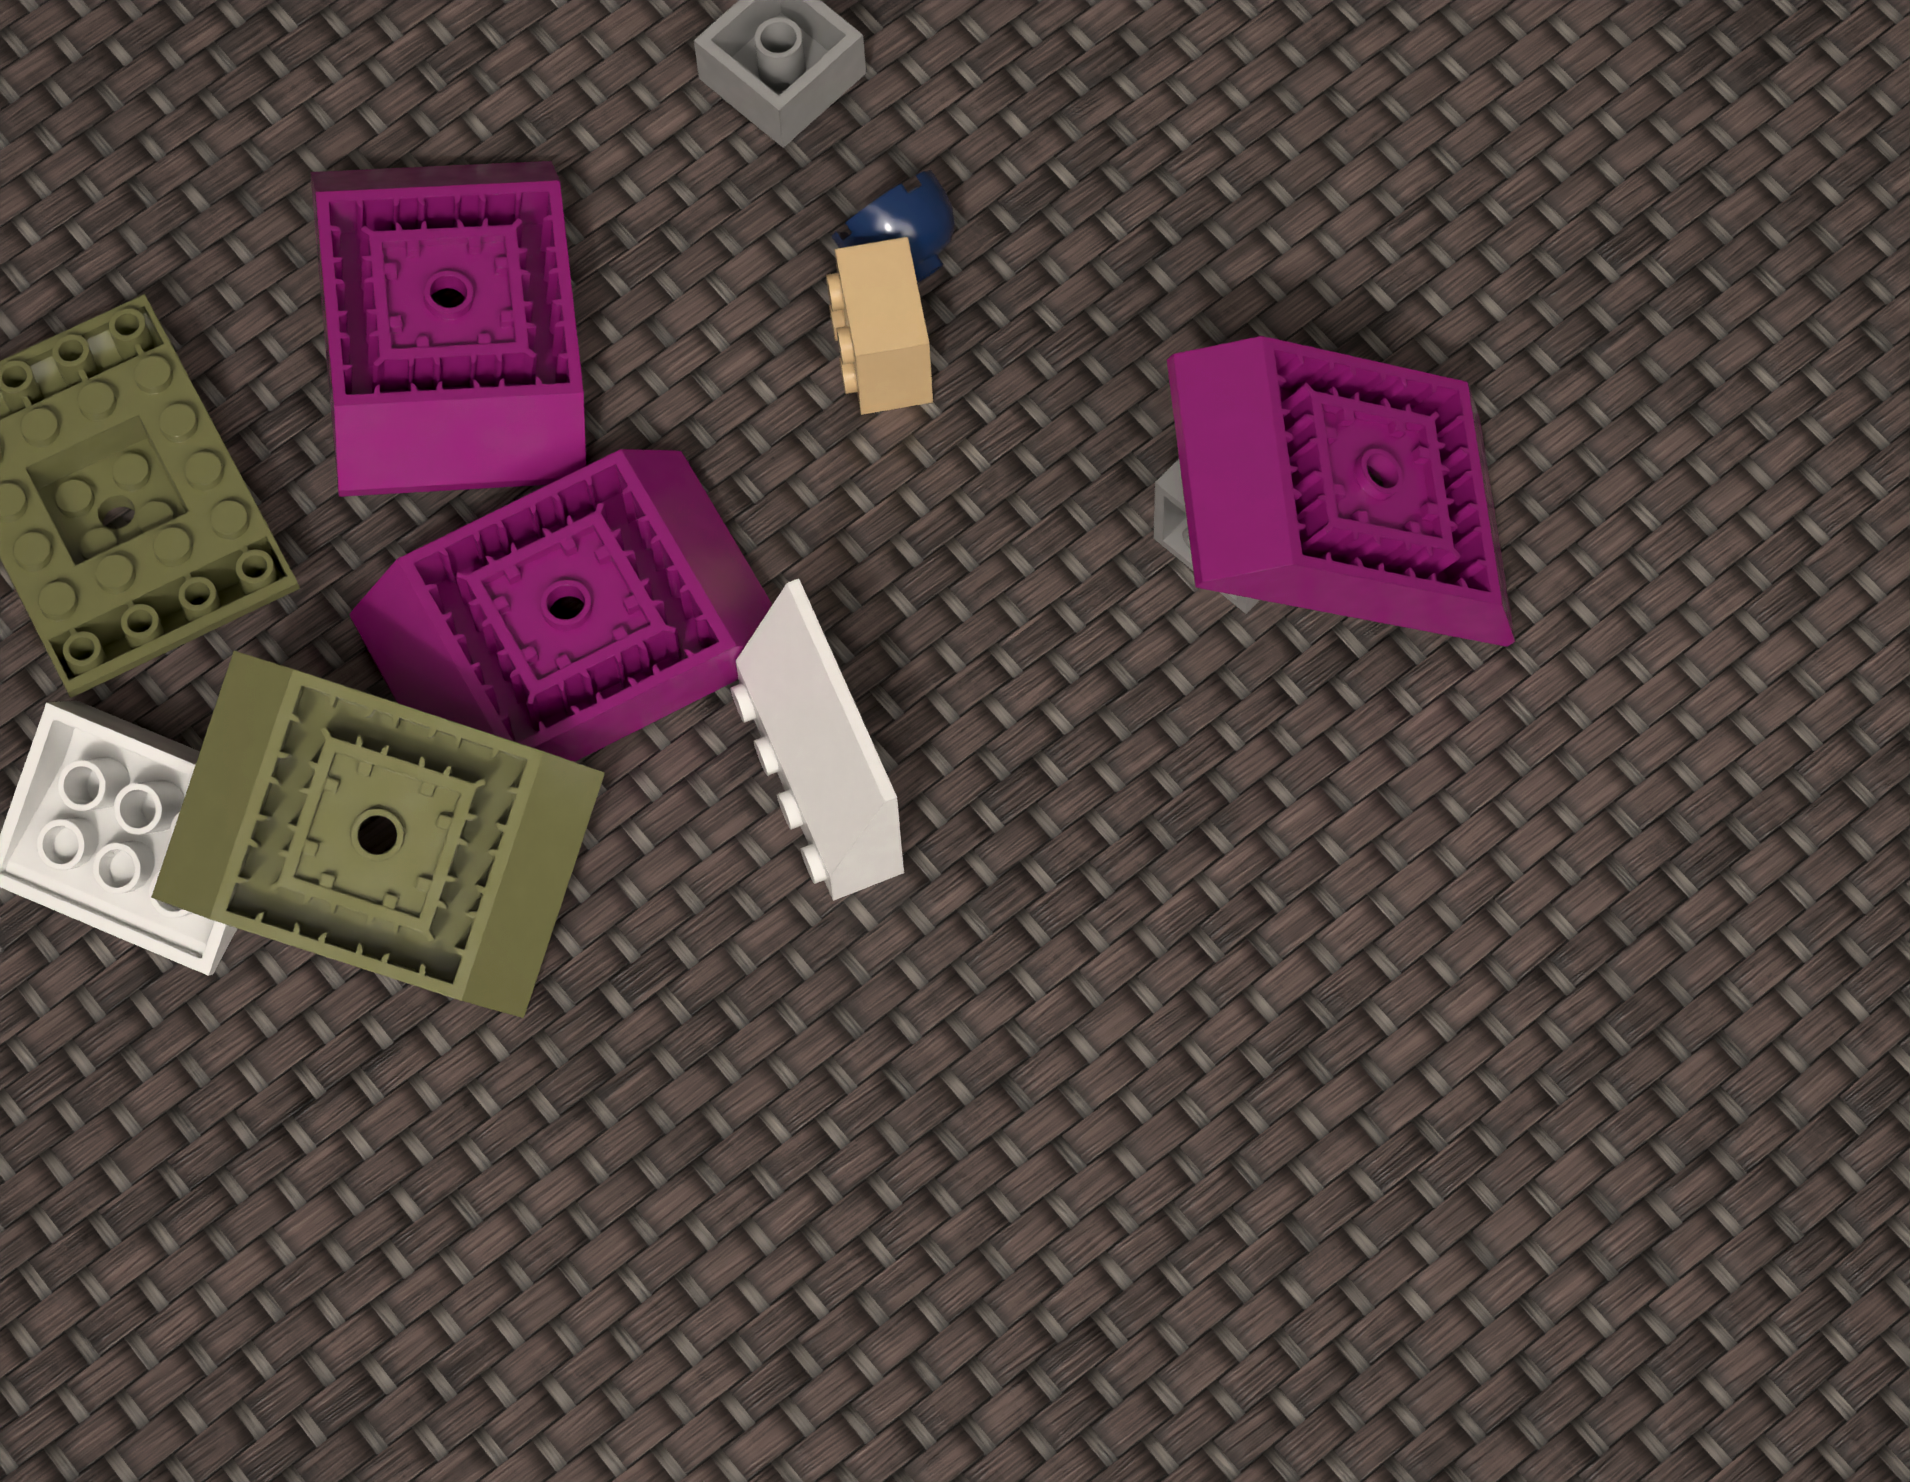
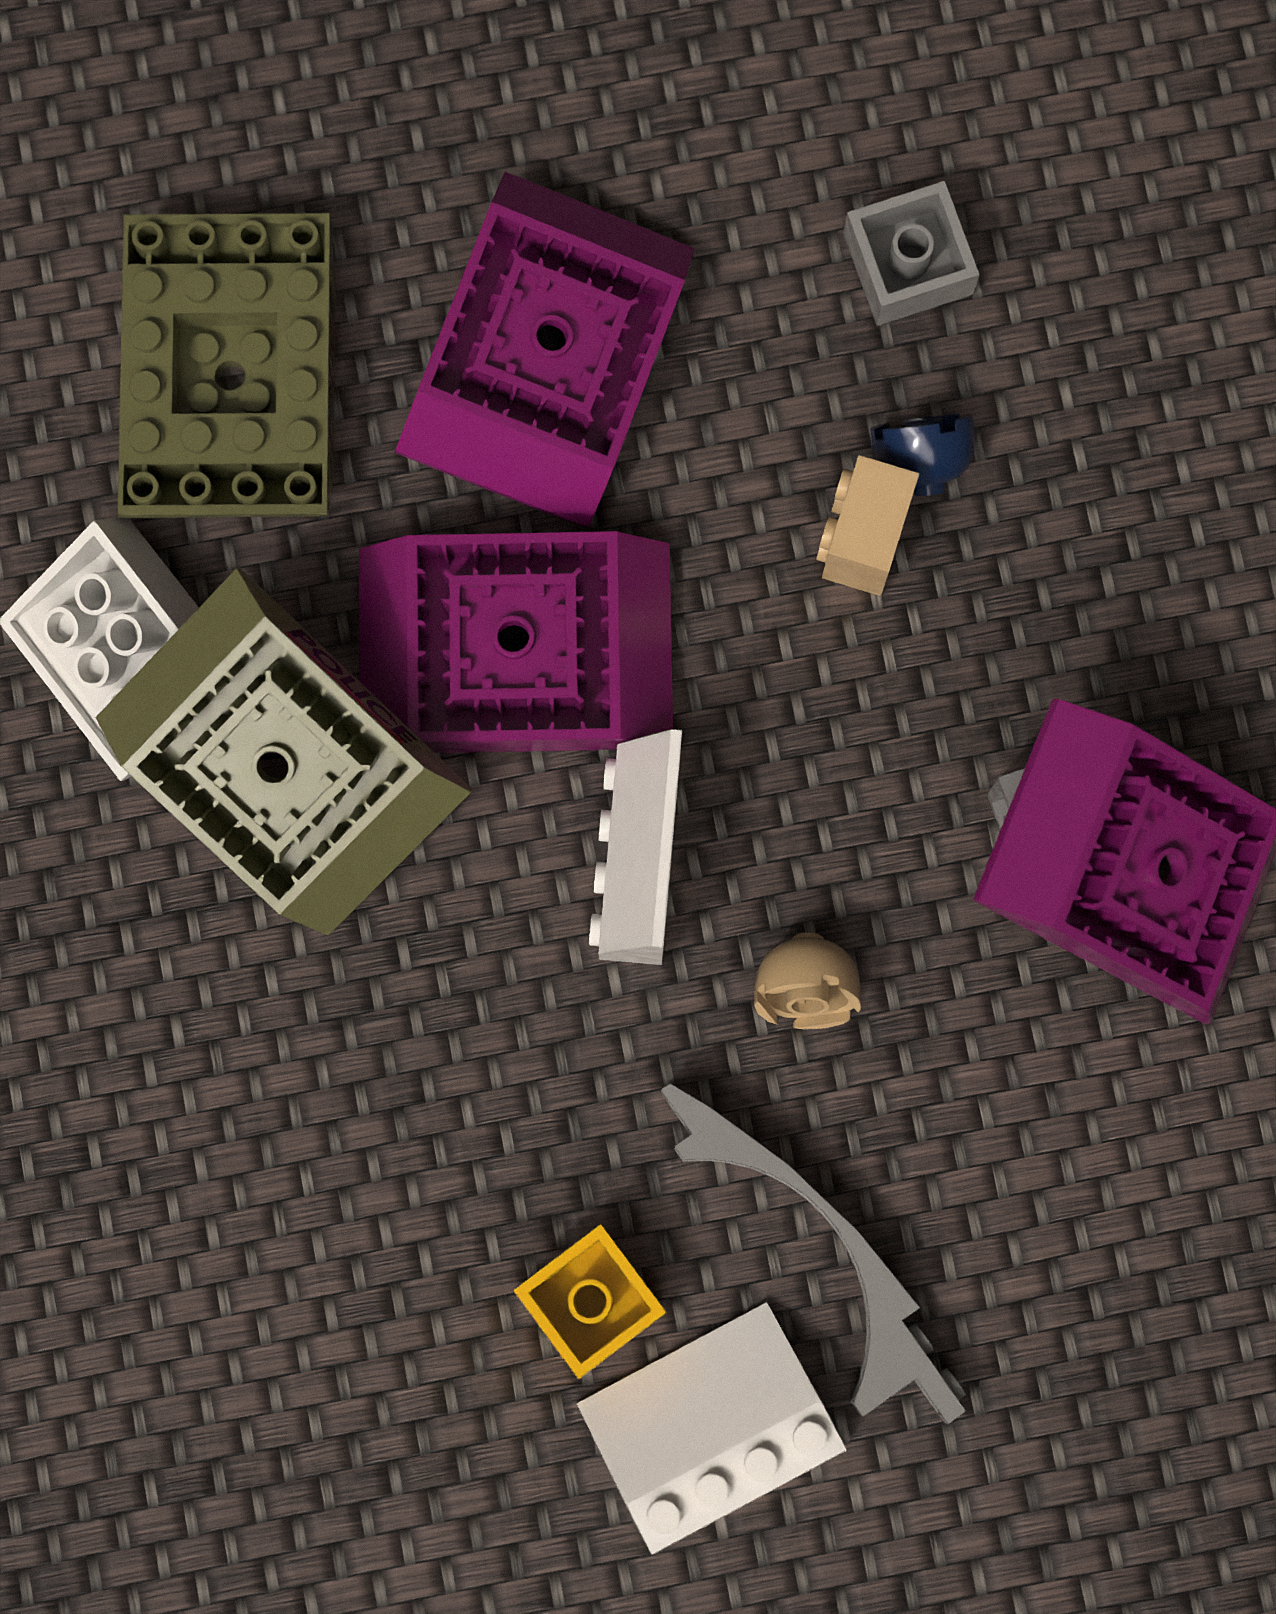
camera: 25 degrees right, 15 degrees up
none -> yellow brick [513,1224,667,1379]
none -> white slope [577,1302,846,1554]
none -> light grey slope [661,1084,966,1424]
none -> tan cylinder [754,933,861,1029]

